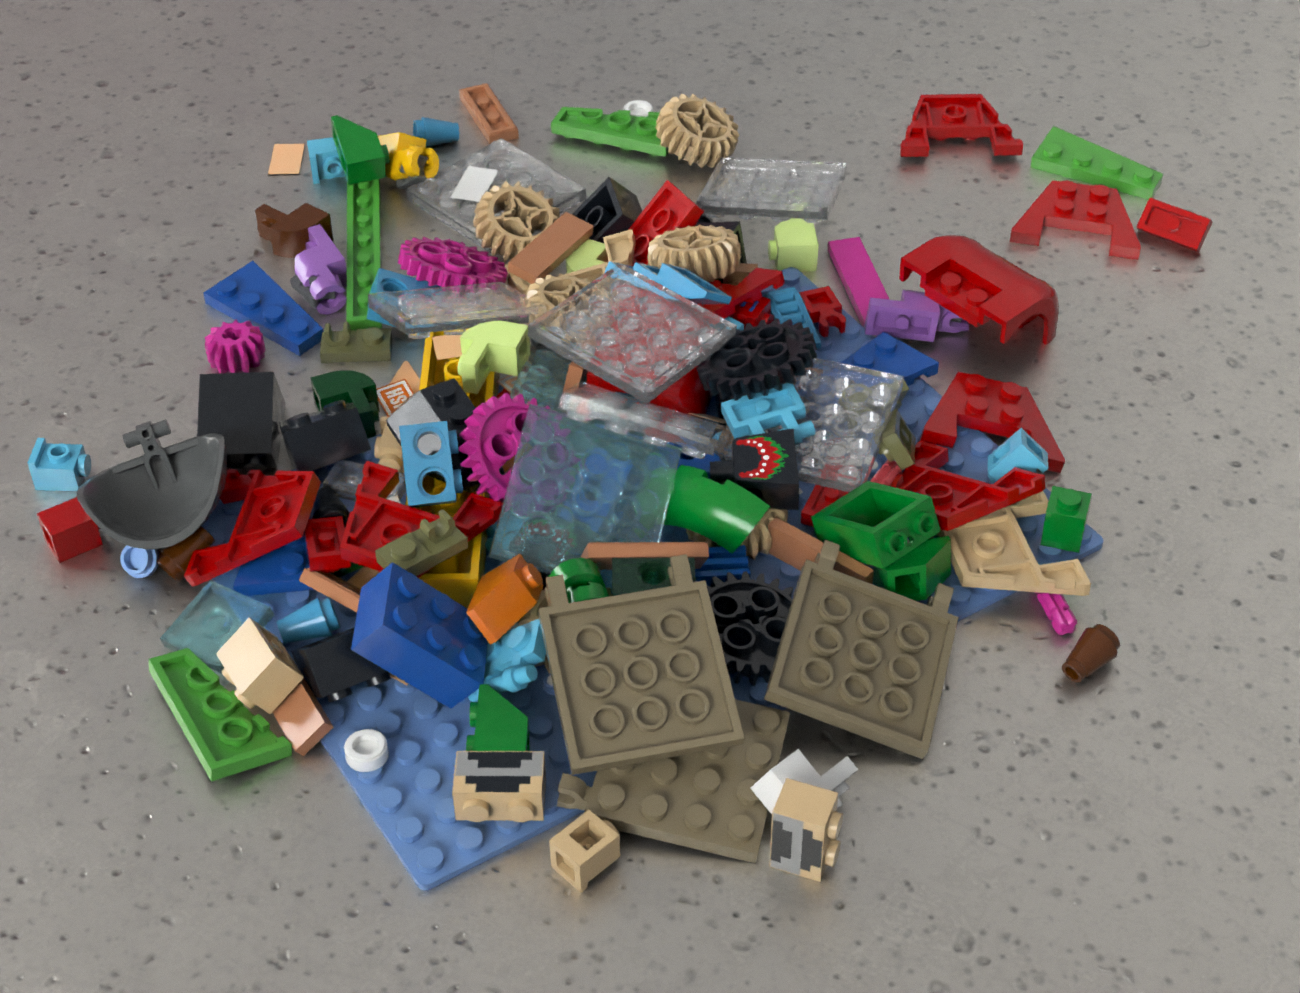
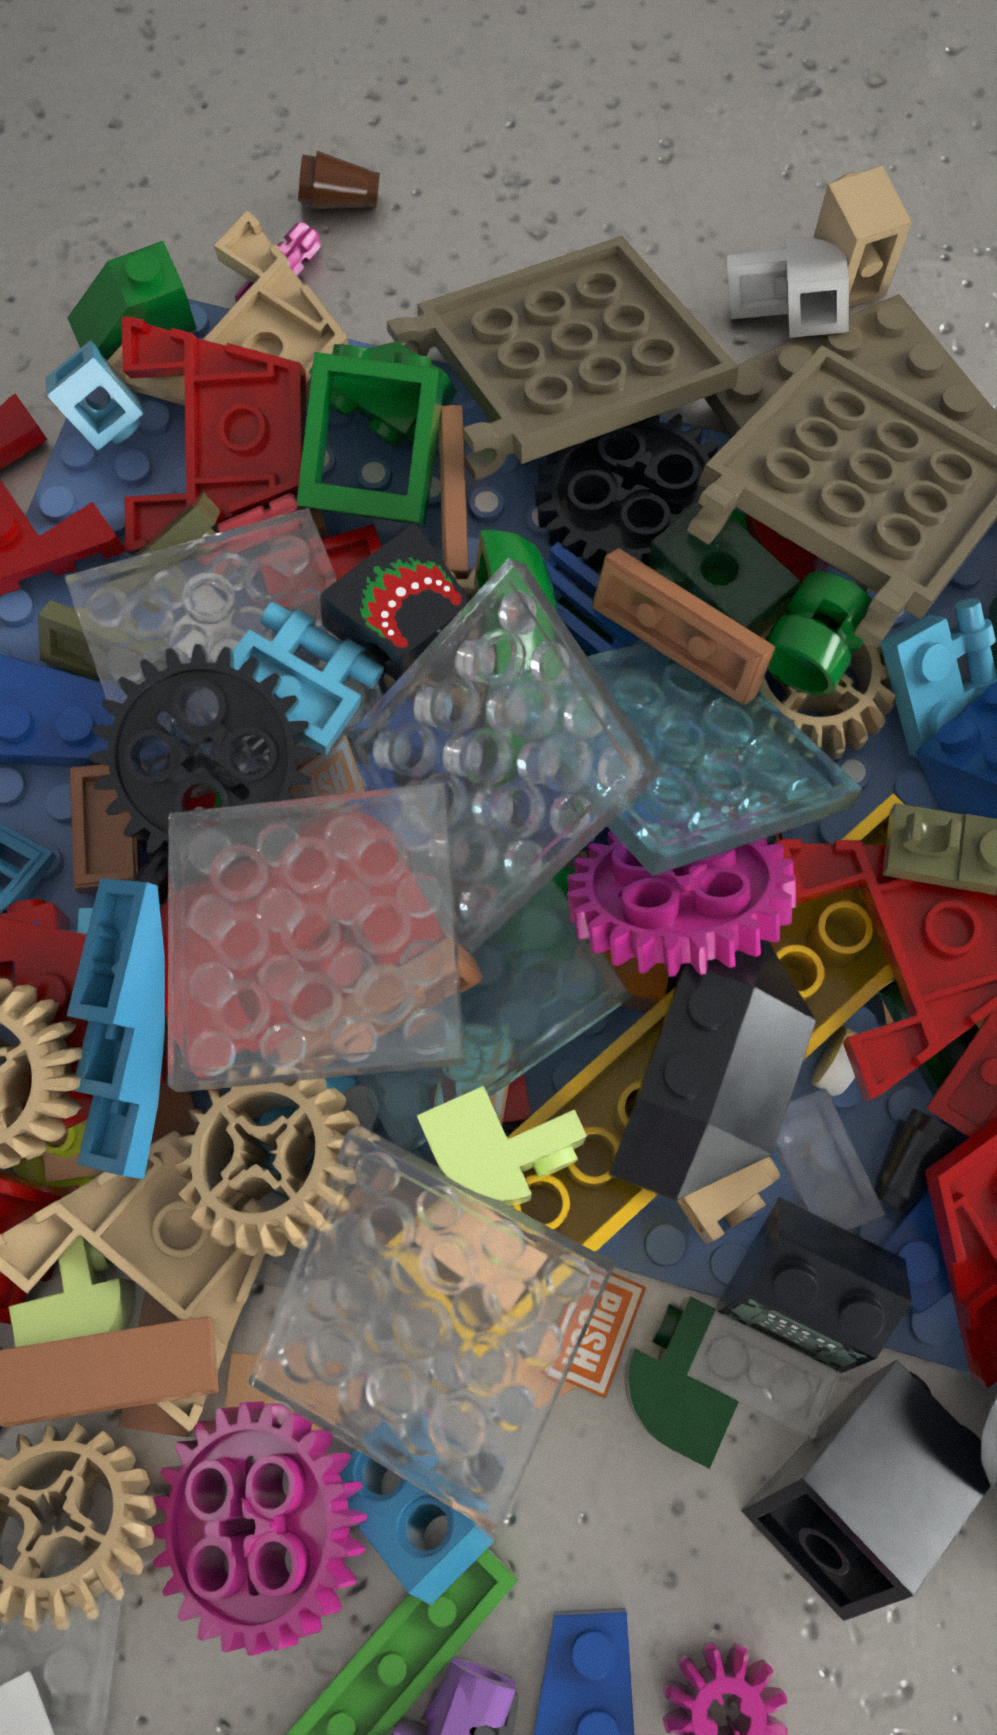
camera: 130 degrees left, 30 degrees up
olive plate [320,322,393,363] -> none
dark azure brick [399,421,463,508] -> none
orange slope [466,554,543,645] -> none

